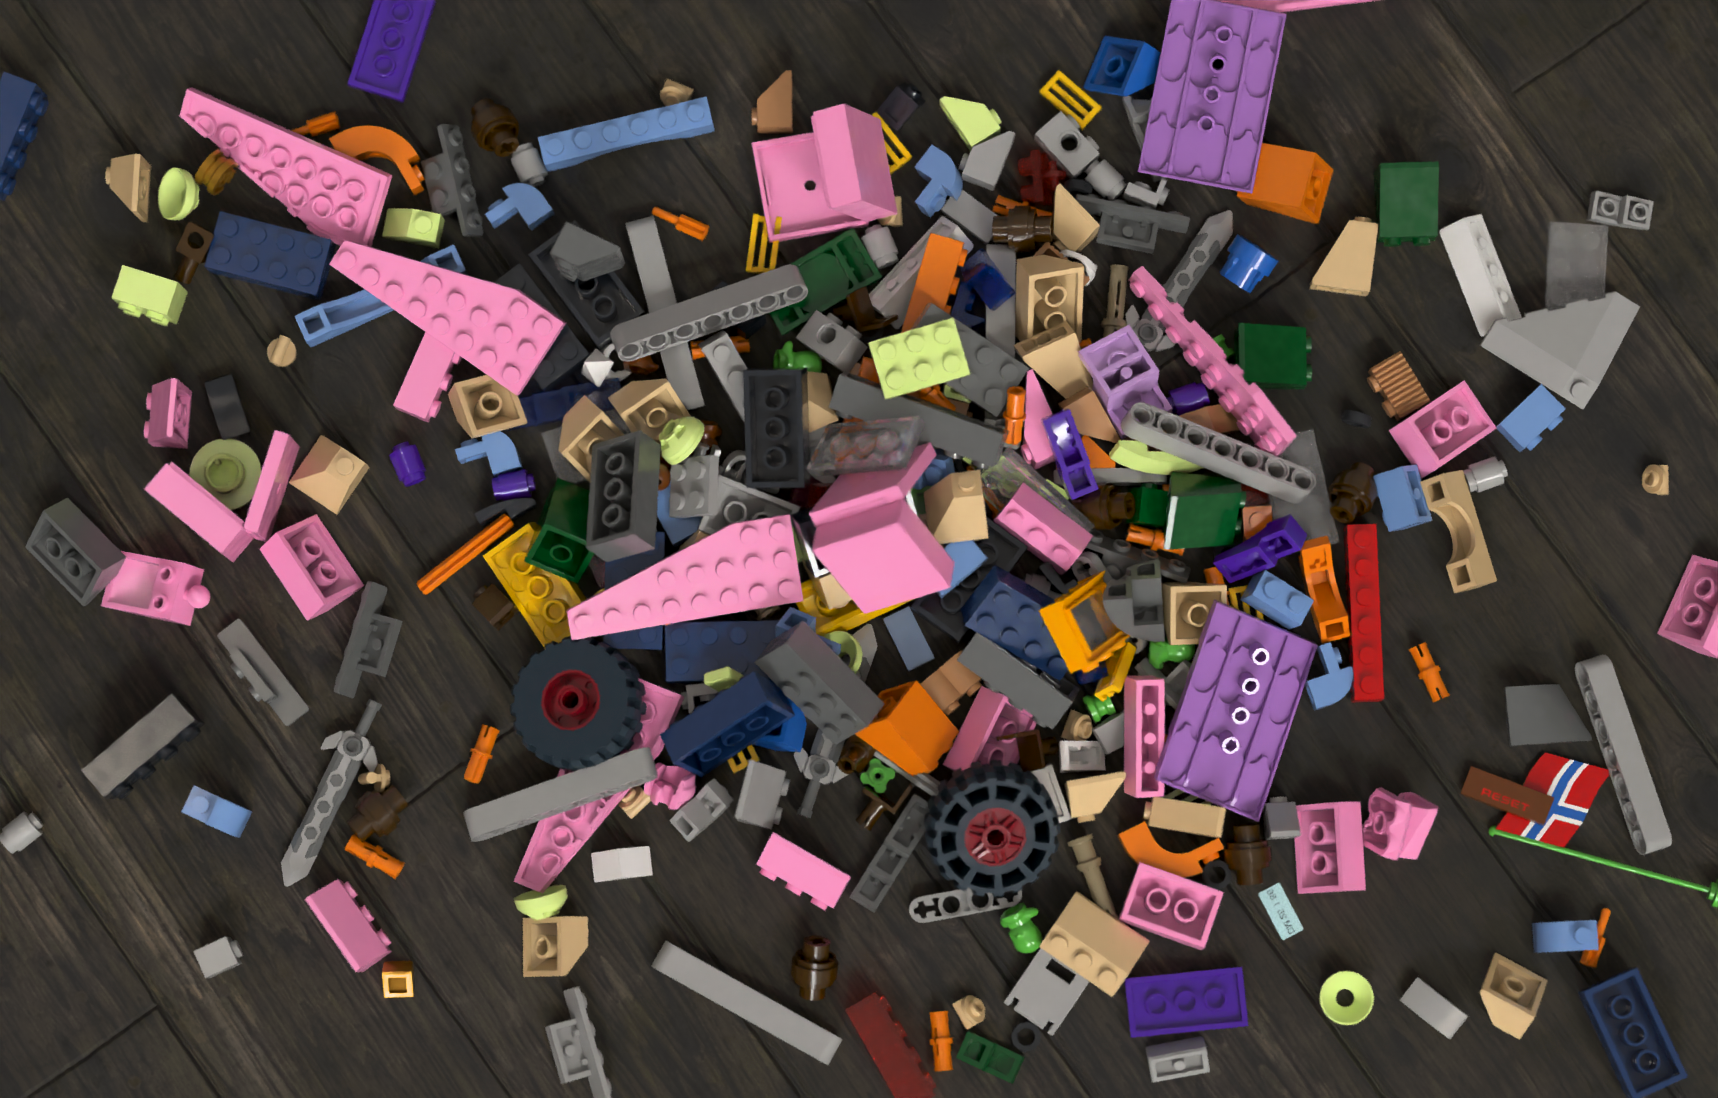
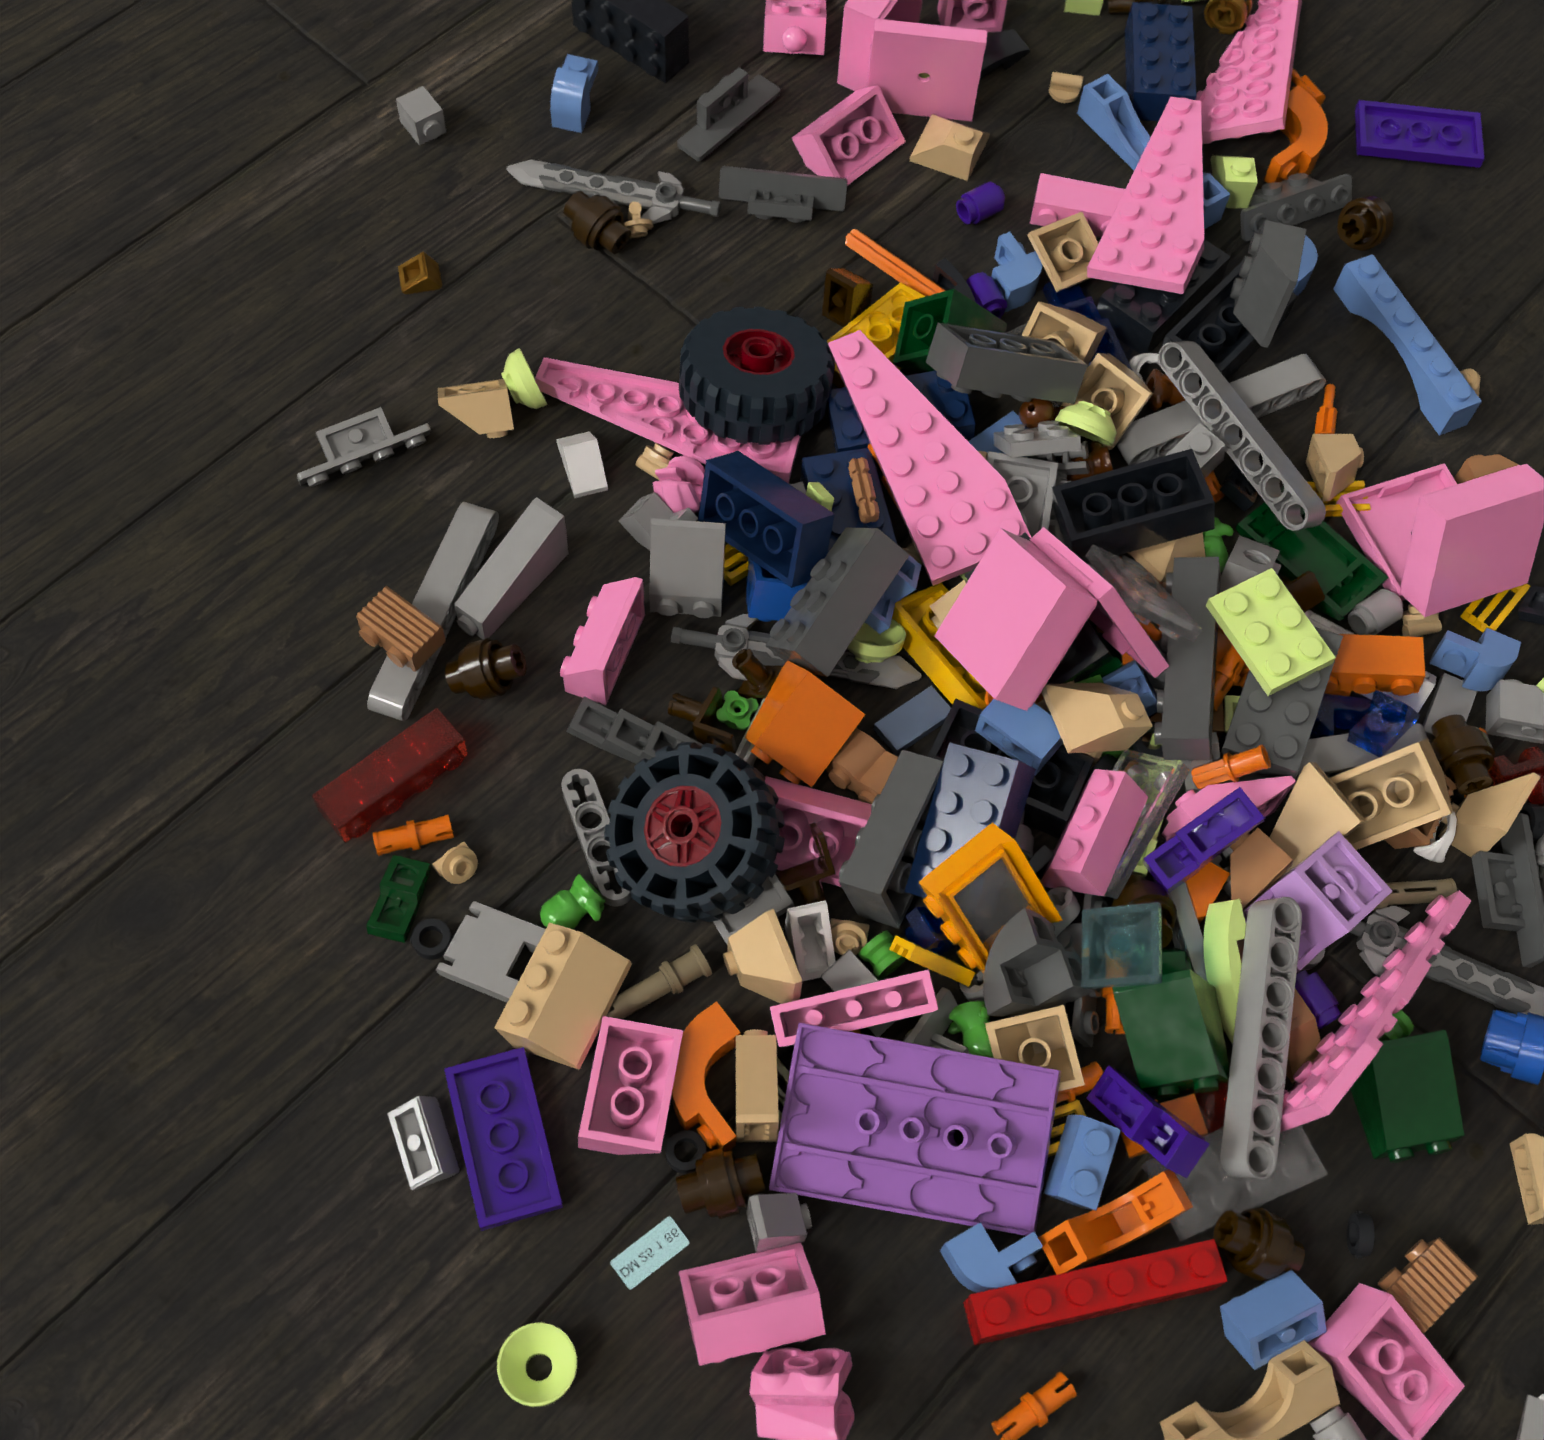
camera: 70 degrees right, 20 degrees down
bright pink slope [305,879,392,972] -> none
orange pin [345,834,405,879] -> none
light grey beam [463,747,658,842] -> none
orange axle [464,724,500,783] -> none
light grey brick [511,143,548,187] -> none
white slope [581,349,614,387] -> none
none -> medium nougat brick [356,586,446,672]
none -> light grey slope [454,497,569,639]
none -> medium nougat axle [848,457,880,523]
none -> clear light blue slope [1082,902,1162,989]
none -> tan slope [1306,434,1364,501]

